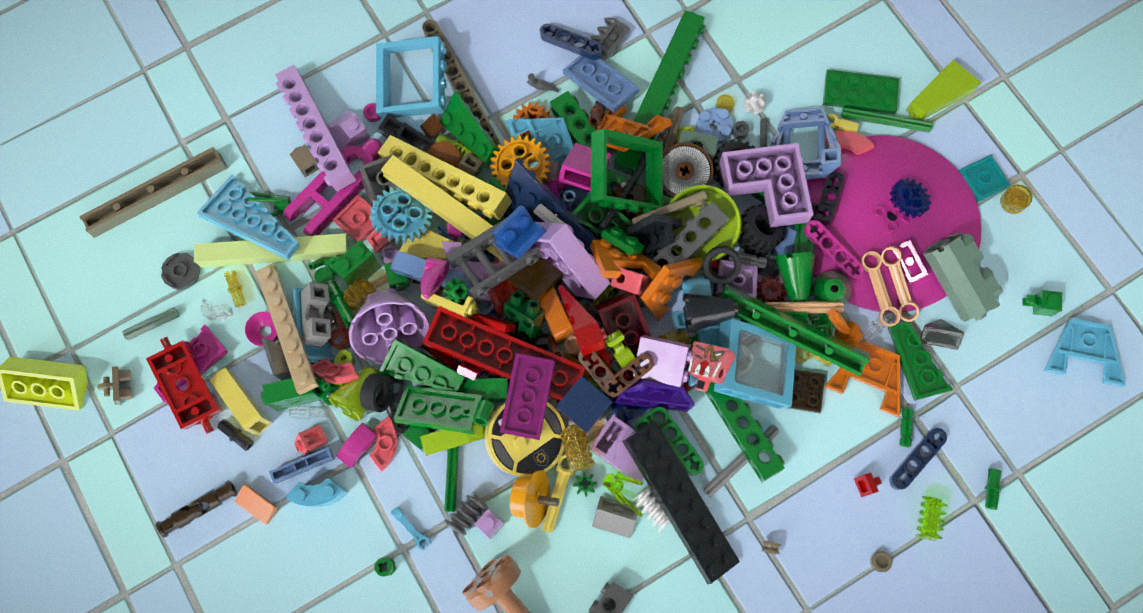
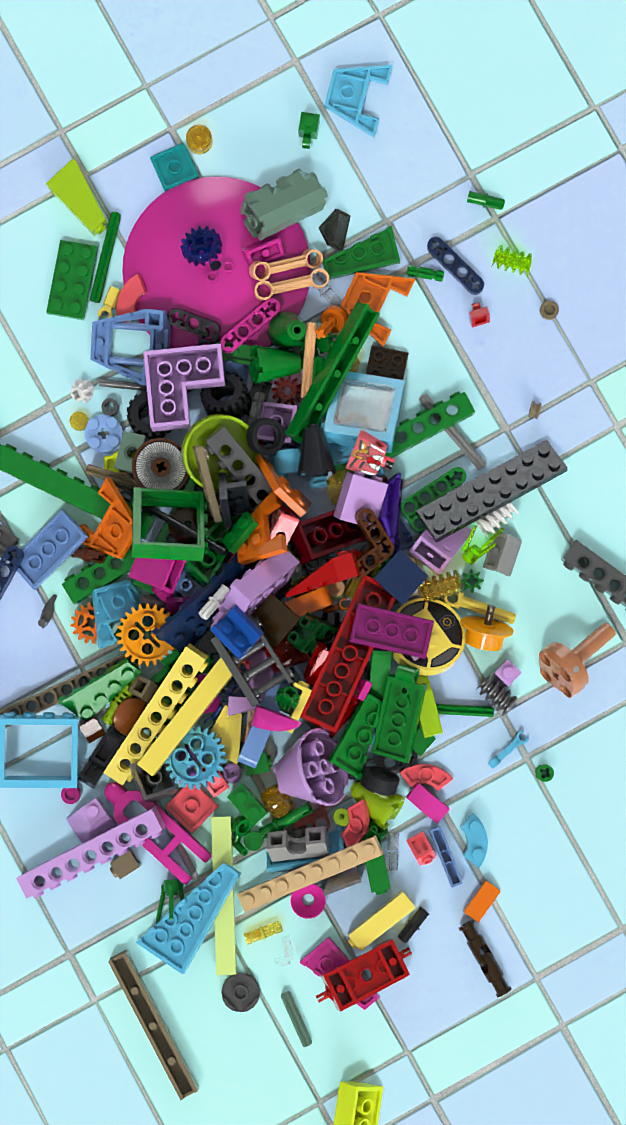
camera: 85 degrees left, 10 degrees up
dark tan hips [97,366,132,405] -> none
lime leg [605,329,635,368] -> none

